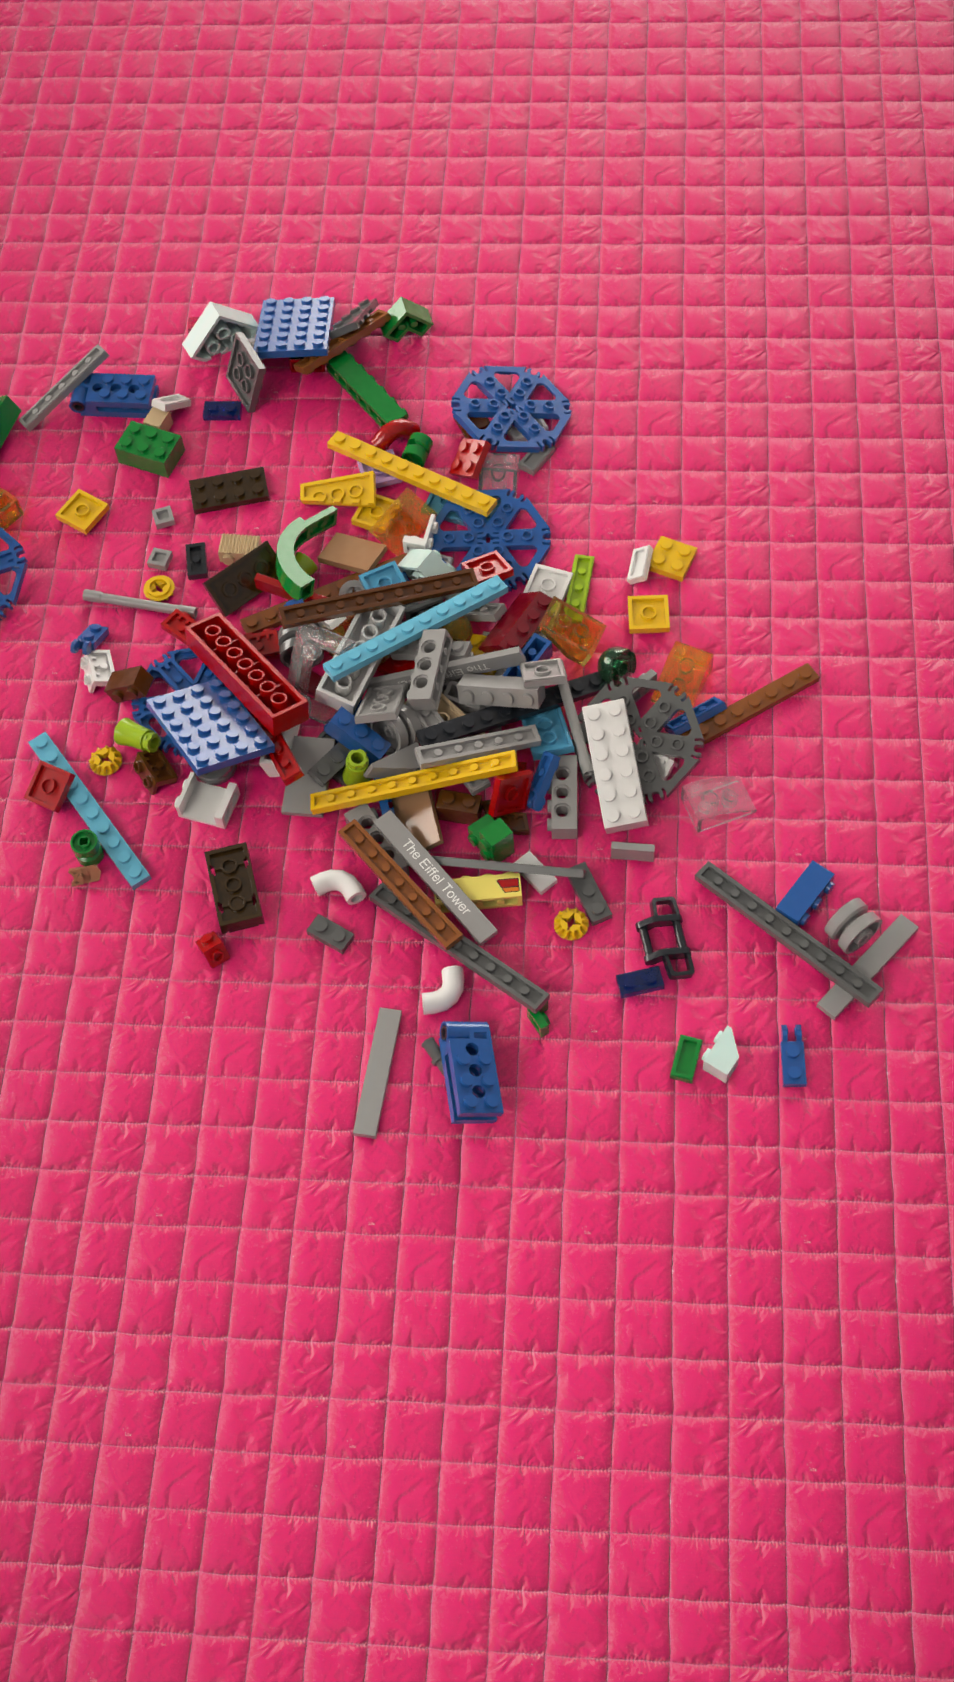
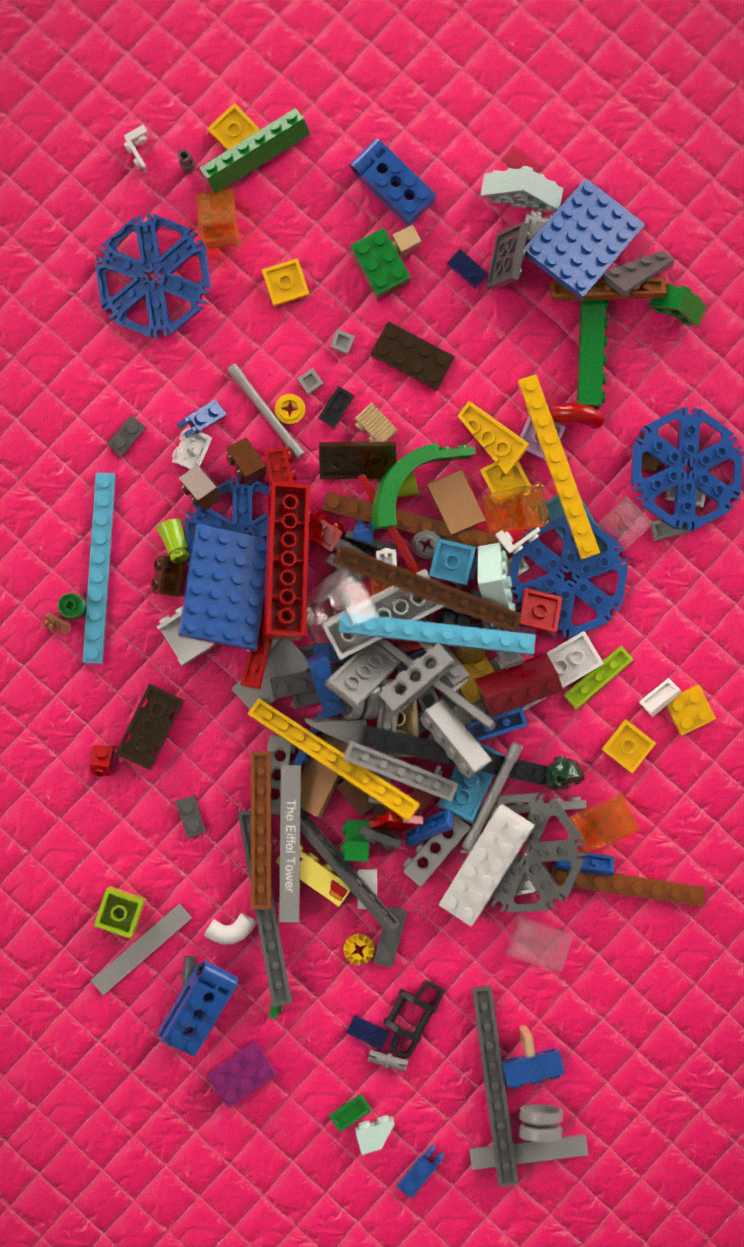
camera: 30 degrees right, 25 degrees up
light grey tile [18,344,110,432] -> none
red plate [24,760,76,813] -> none
yellow gear [89,745,122,776] -> none
white tile [151,394,191,412] -> none
white cylinder [310,869,367,905] -> none
lime plant [342,749,371,786] -> none
green wheel [401,432,433,467] -> none
red plate [449,438,491,480] -> none
light grey tile [520,658,566,688] -> none
clear yellow slope [538,596,607,667] -> none
tile [611,841,655,862] -> none
none -> lime brick [94,886,147,938]
none -> dark grey plate [107,415,147,457]
none -> magenta brick [206,1038,278,1109]
none -> reddish brown brick [226,437,267,485]
none -> dark grey plate [359,826,402,849]
none -> light grey pin [367,1049,408,1072]
none -> tan tile [519,1025,535,1057]

